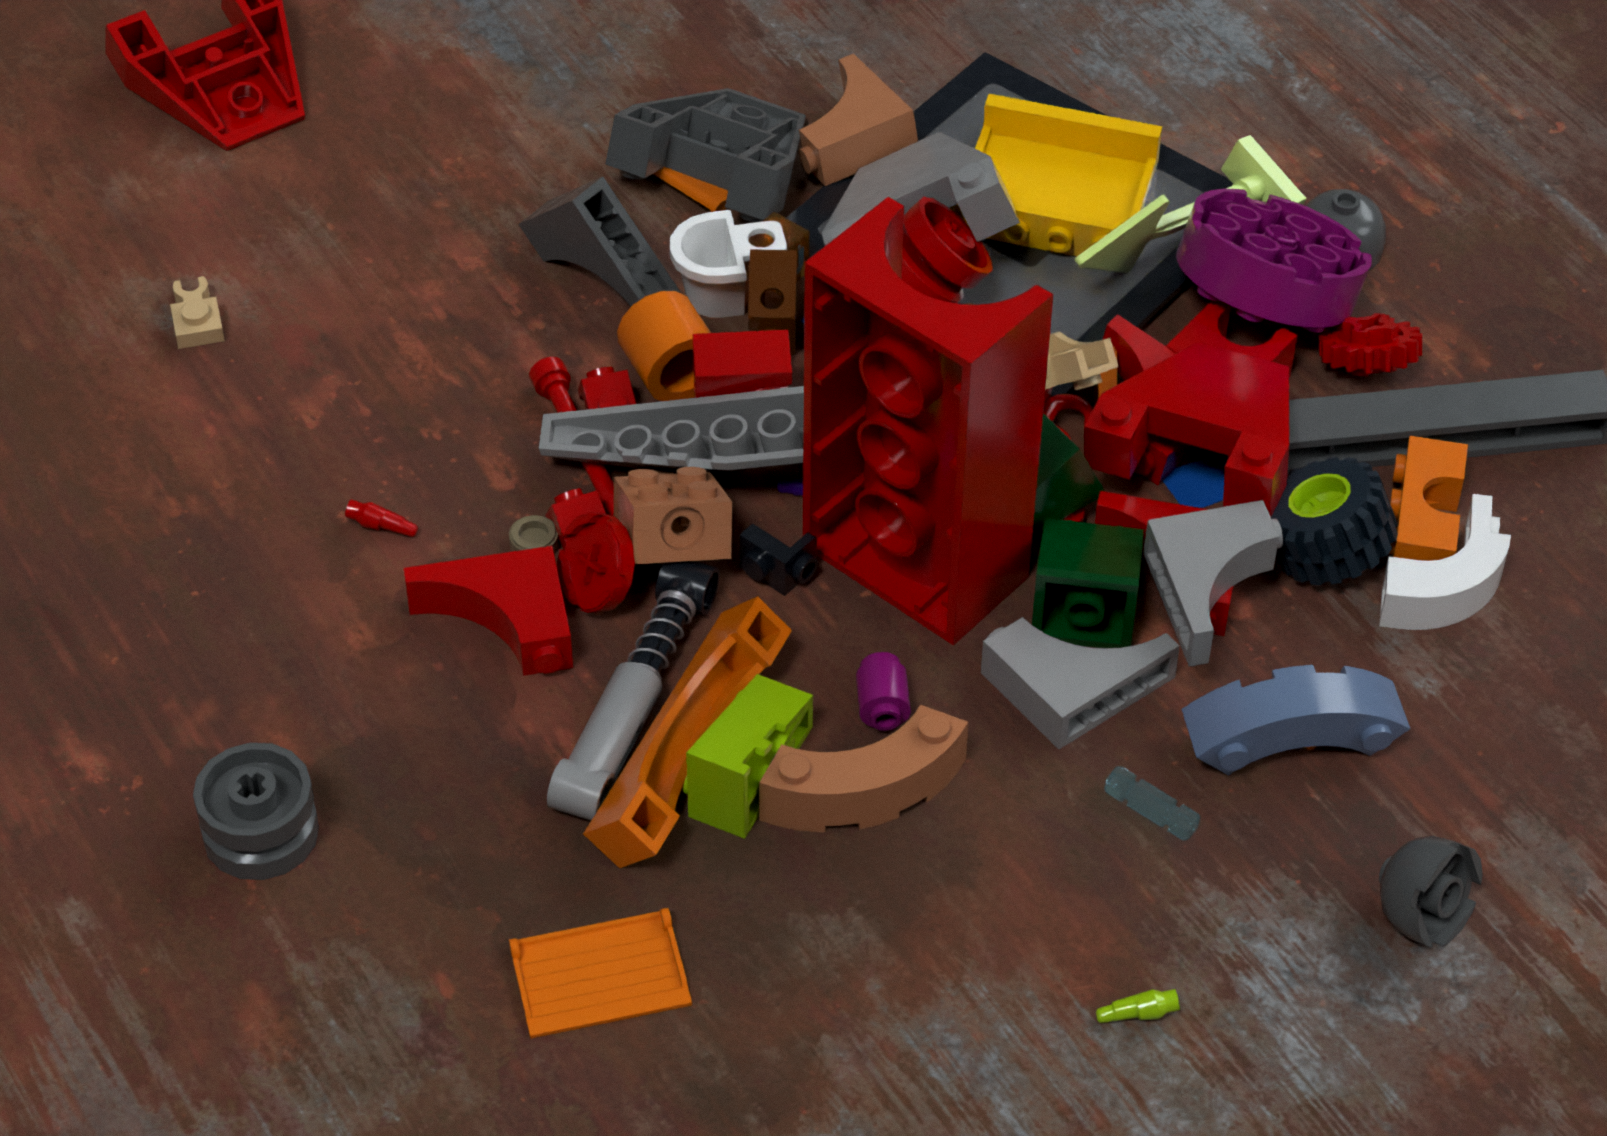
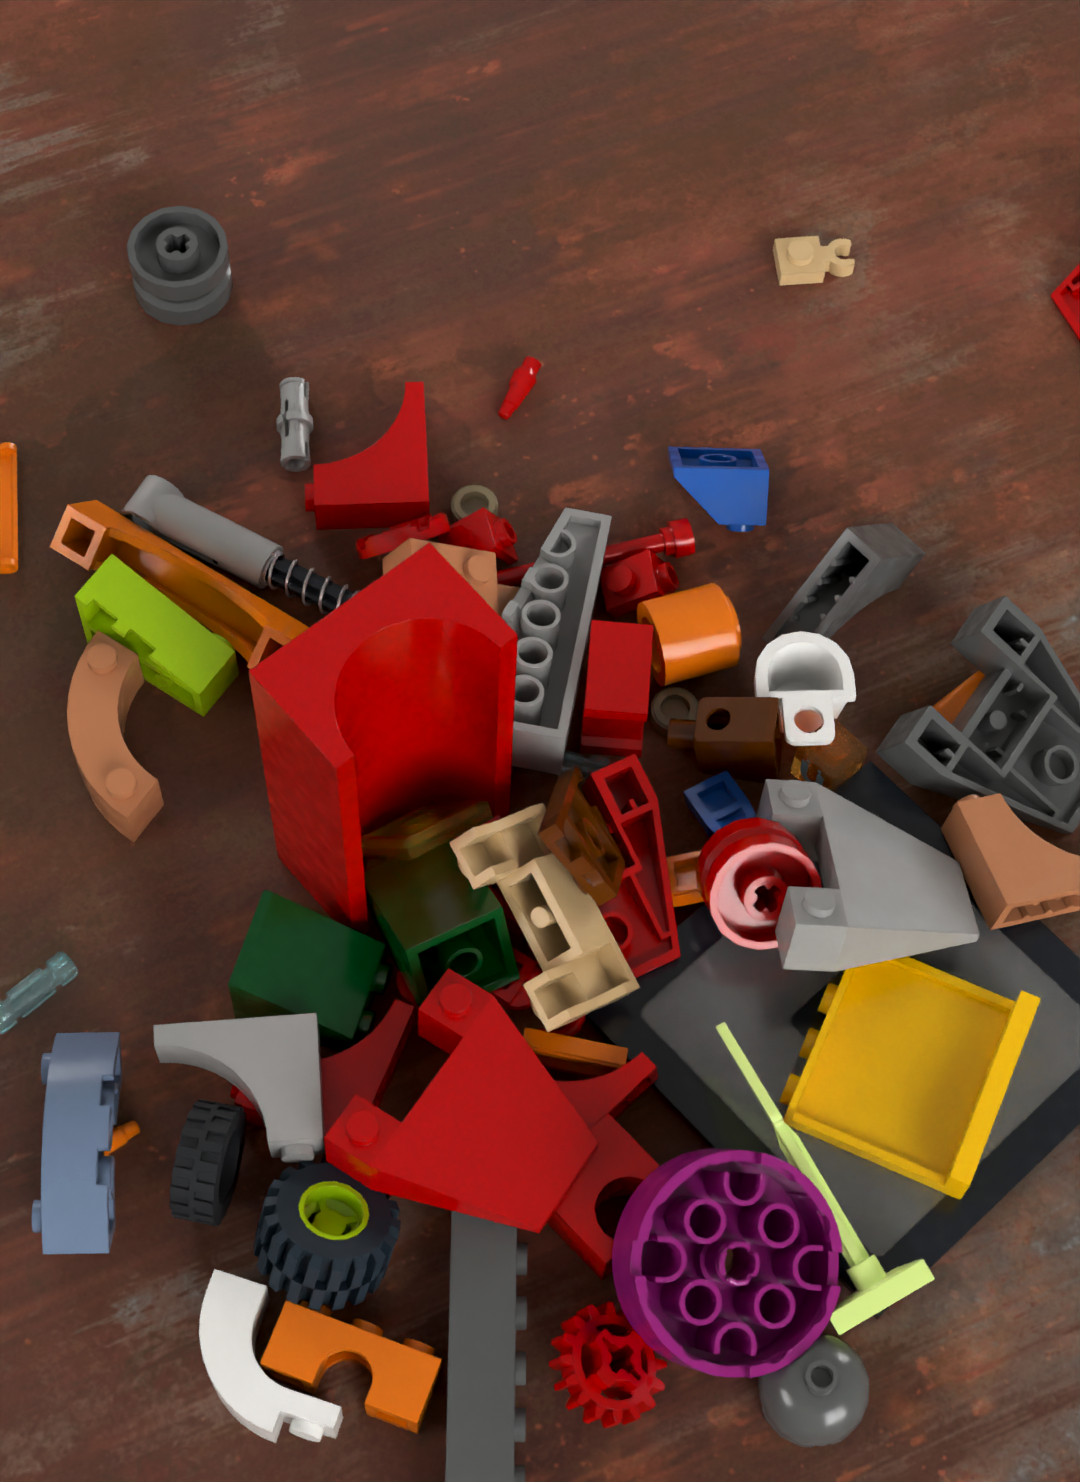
camera: 95 degrees right, 15 degrees up
magenta brick [856,652,911,730] -> none
light grey arch [981,617,1180,749] -> none
none -> black tyre [170,1099,246,1226]
none -> light grey pin [276,377,313,472]
none -> blue slope [668,446,770,532]

